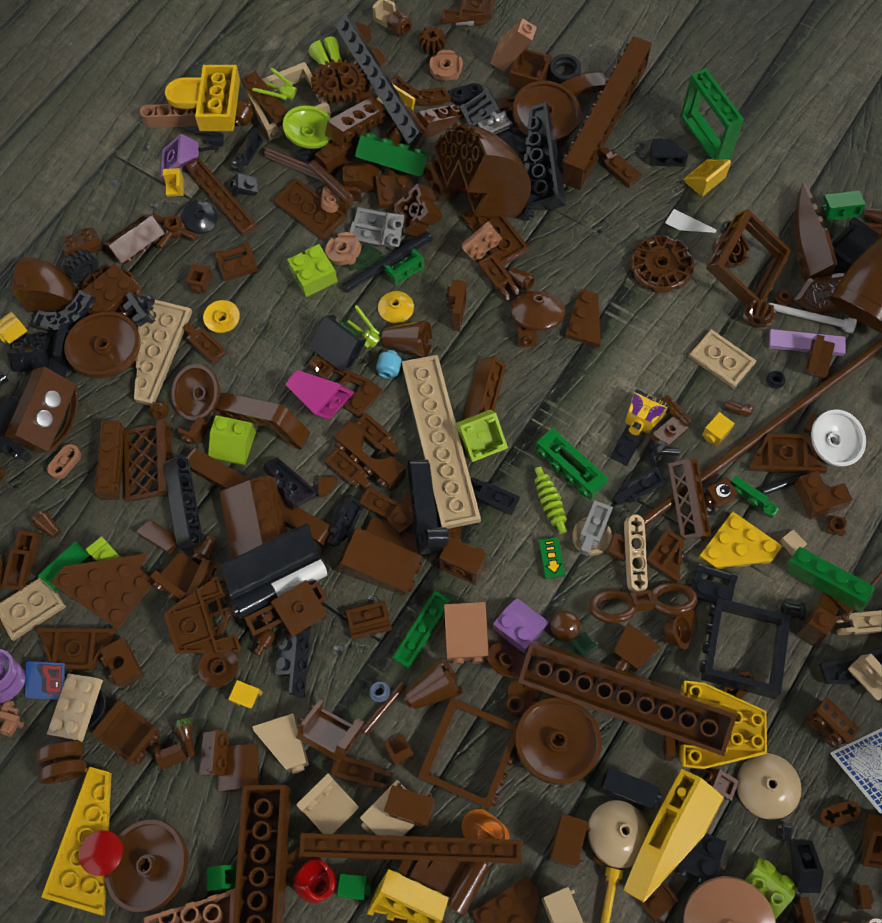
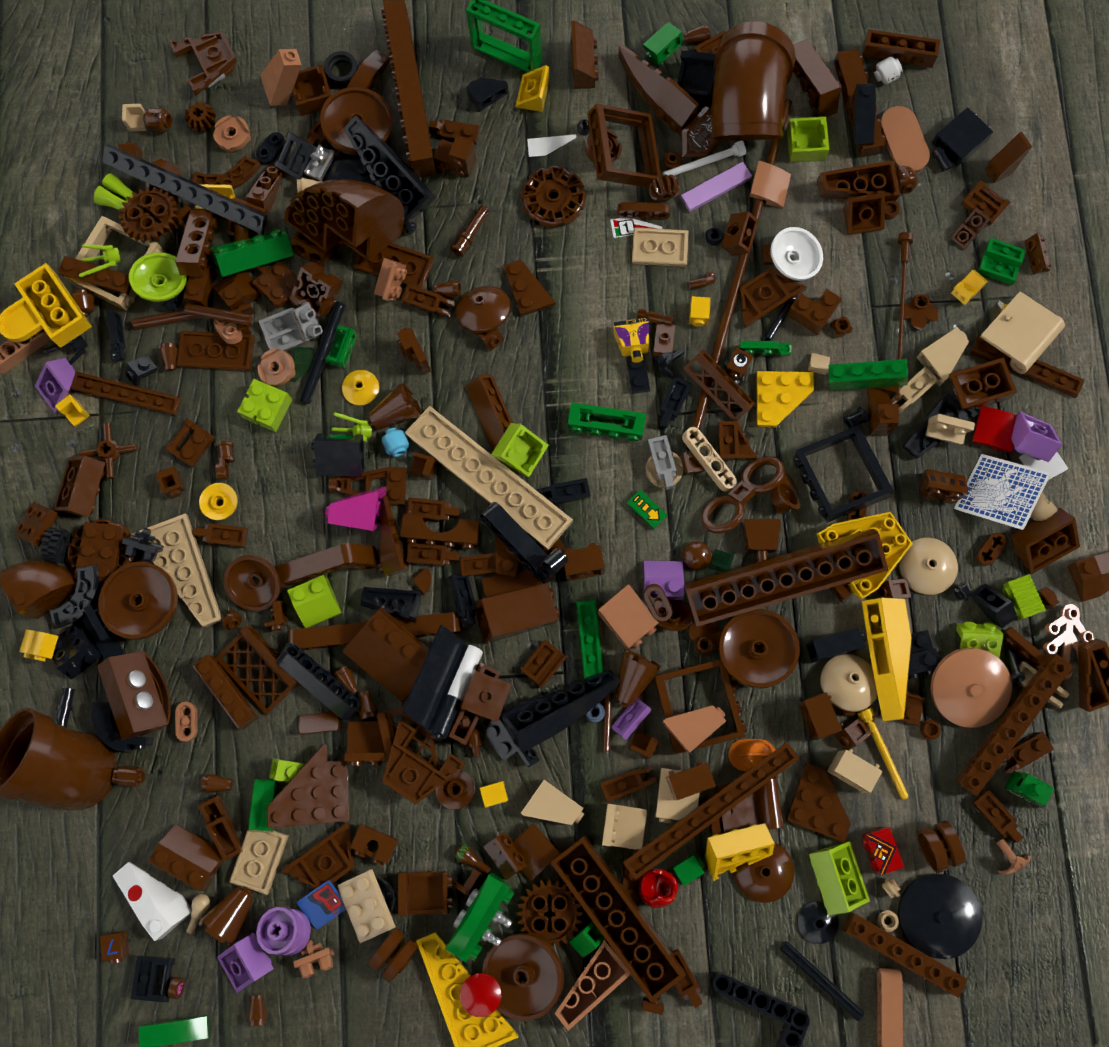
camera: 35 degrees left, 10 degrees up
black dish [182,200,217,234] -> none
reddish brown panel [296,699,364,763] -> none
lime piece [534,467,567,534] -> none
black plate [692,562,738,604] -> none
reddish brown panel [804,334,835,379] -> none
none -> reddish brown cone [159,343,178,371]
none -> reddish brown connector [215,441,235,480]
none -> reddish brown cone [333,665,359,693]
none -> reddish brown wedge [378,495,409,577]
none -> reddish brown panel [410,452,437,480]
none -> reddish brown brick [434,136,476,177]
none -> green piece [445,872,514,962]
none -> reddish brown pin [450,205,490,257]
none -> black wedge [500,670,620,753]
none -> reddish brown gear [517,879,583,947]
none -> reddish brown slope [571,21,599,89]
none -> sticker [610,218,662,238]
none -> medium lavender plate [611,699,651,740]
none -> reddish brown beam [617,202,670,220]
none -> reddish brown plate [644,584,672,621]
none -> nougat slope [662,705,726,753]
none -> reddish brown brick [722,211,759,256]
none -> nougat slope [750,161,791,209]
none -> reddish brown bracket [835,718,871,750]
none -> lime brick [1002,574,1046,621]

